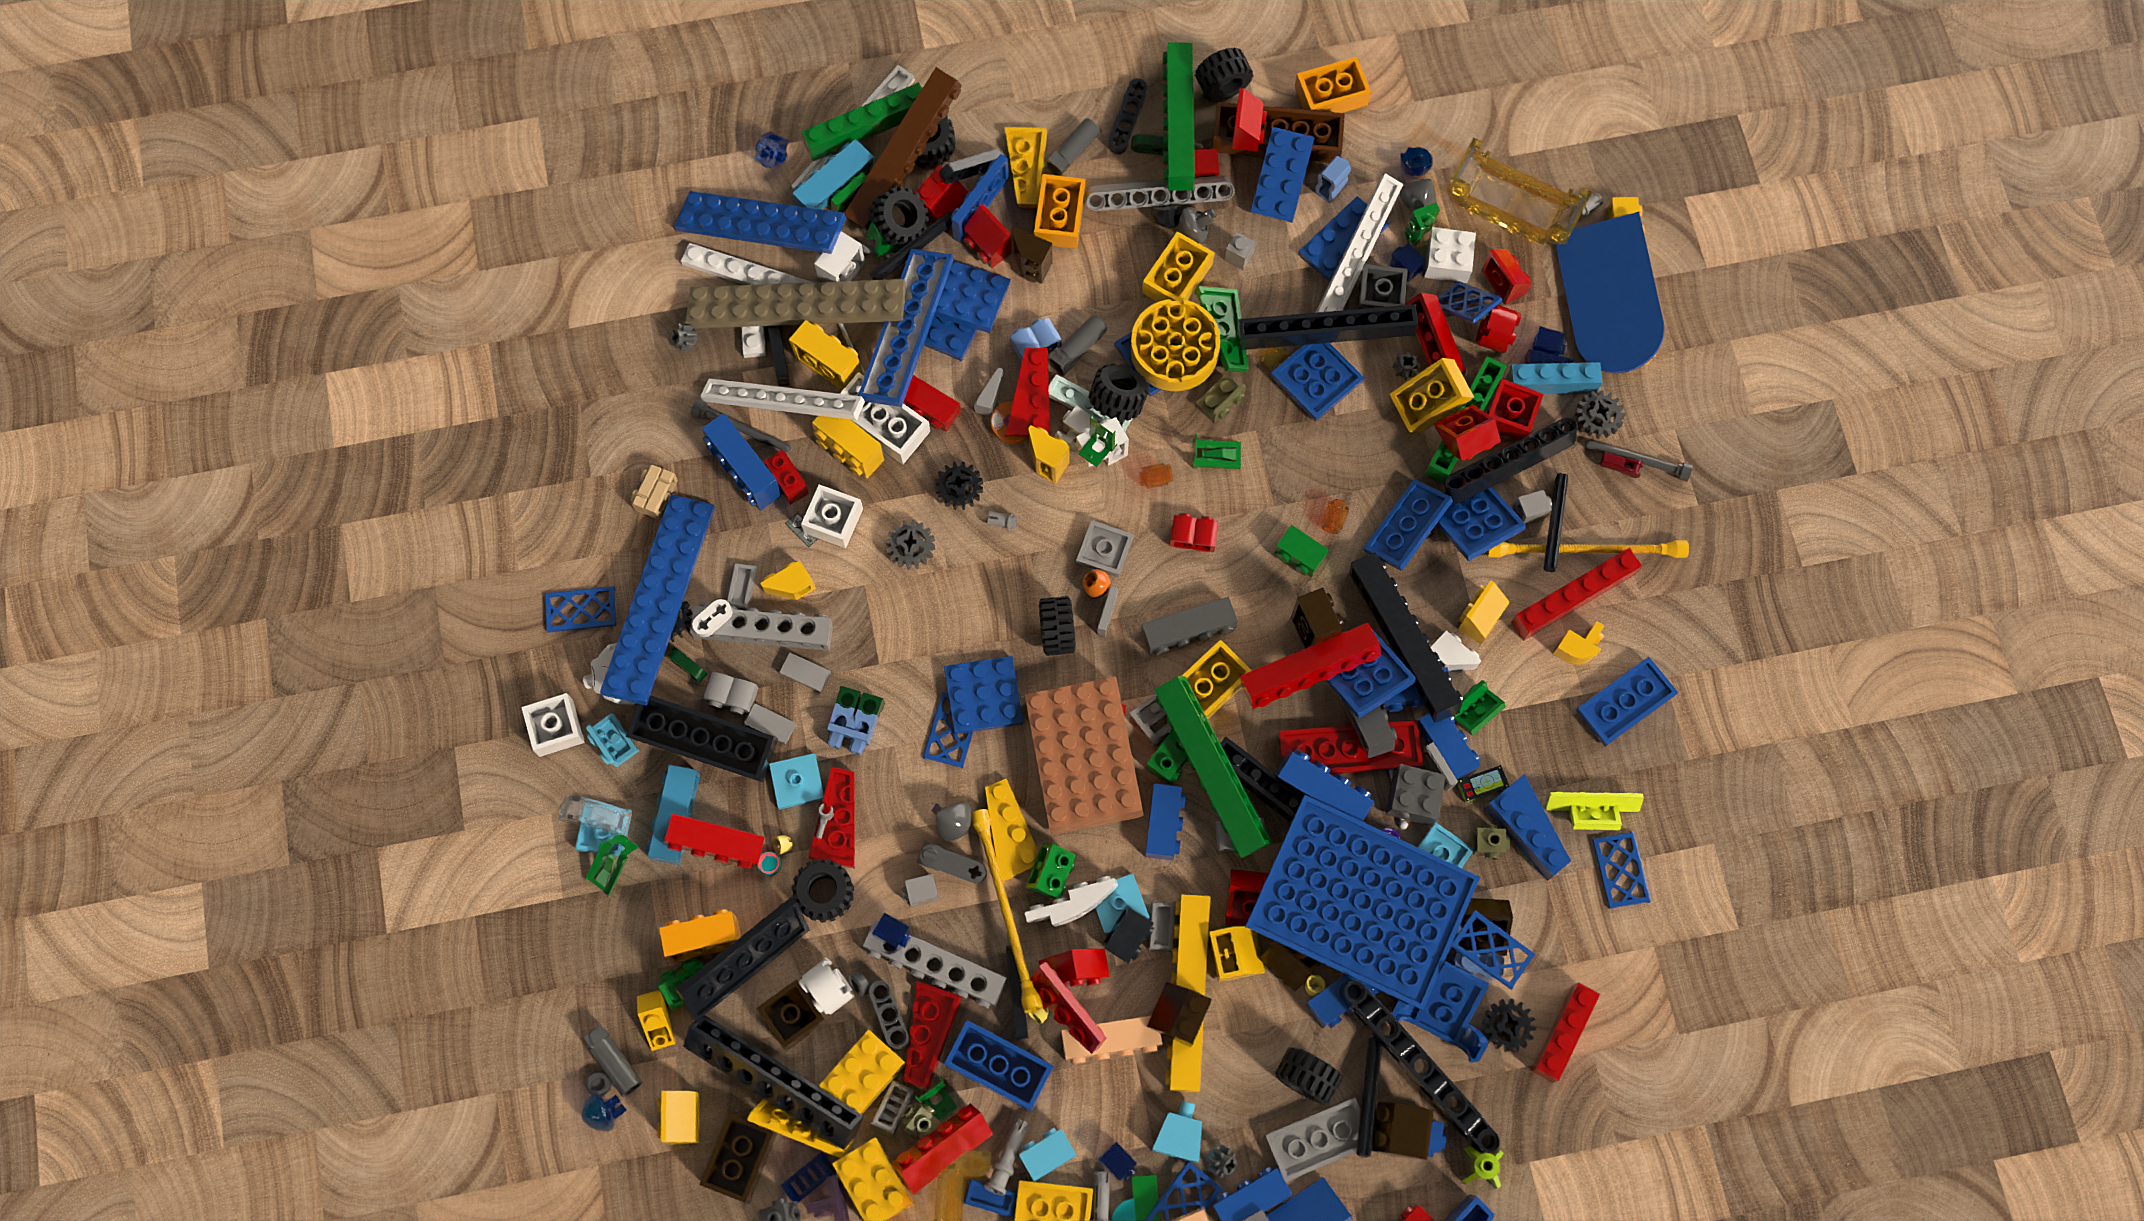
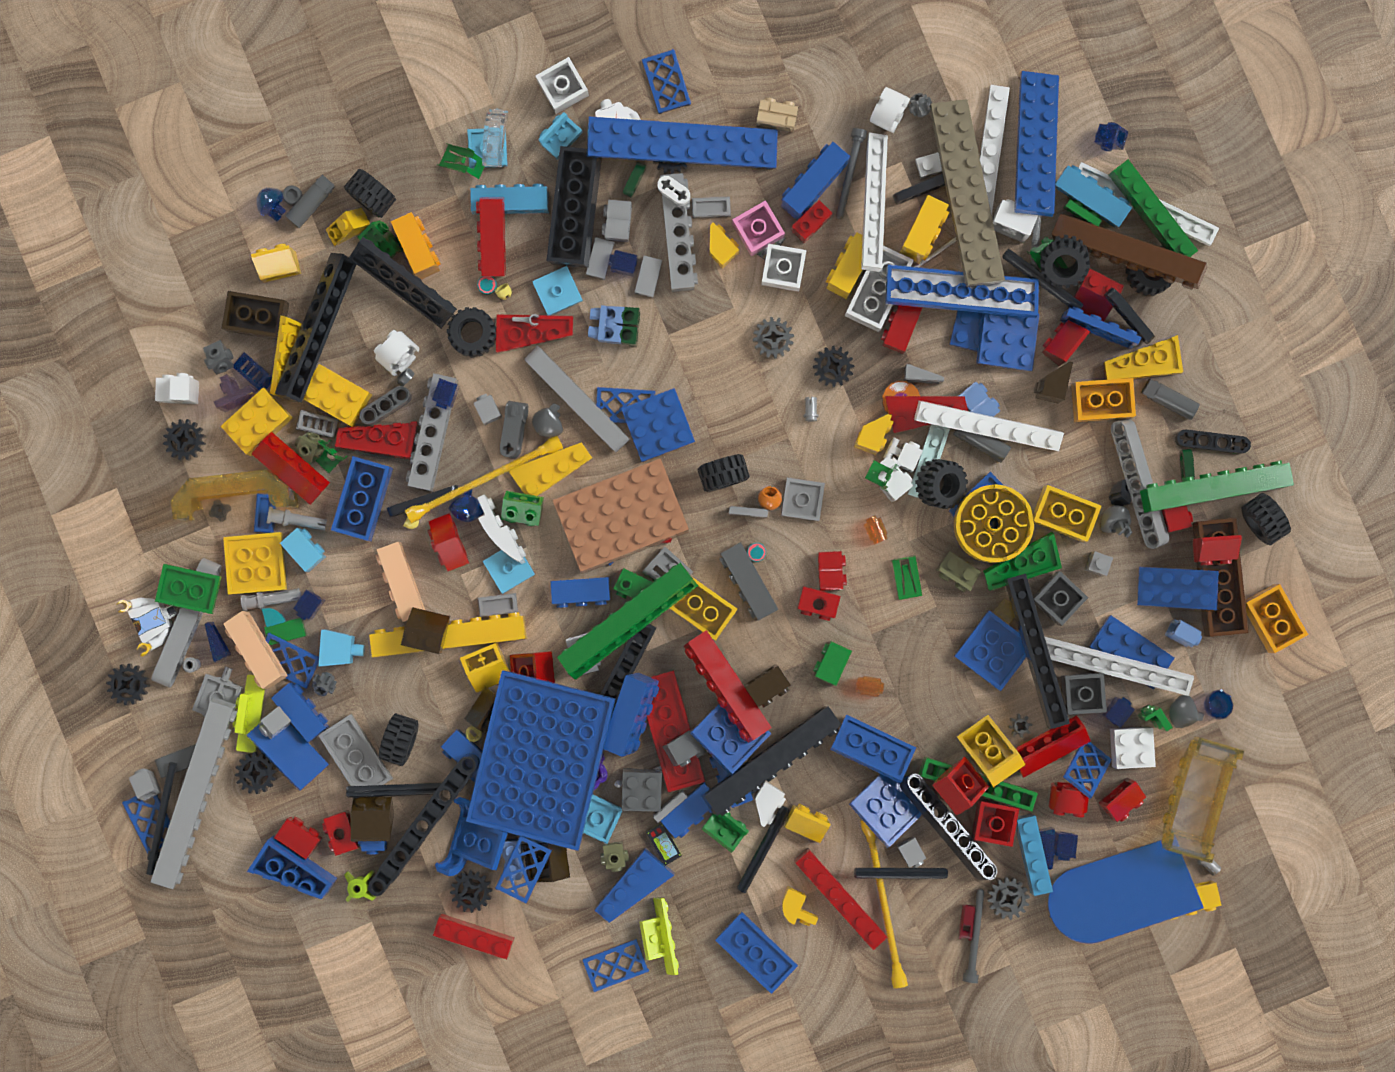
camera: 75 degrees right, 15 degrees up
dark brown slope [756,979,824,1051] -> none
red wing [1030,962,1107,1054] -> none
black brick [1102,905,1154,964] -> none
none -> red brick [322,810,360,856]
none -> black tyre [344,169,396,218]
none -> clear blue piece [448,489,484,522]
none -> light grey beam [524,345,630,453]
none -> clear blue brick [608,250,638,277]
none -> bright pink brick [732,200,785,256]
none -> black axle [737,806,790,893]
none -> teal tile [747,543,766,562]
none -> red brick [797,586,841,621]
none -> white brick [870,87,910,133]
none -> white plate [914,401,1064,451]
none -> dark grey brick [1033,571,1089,626]

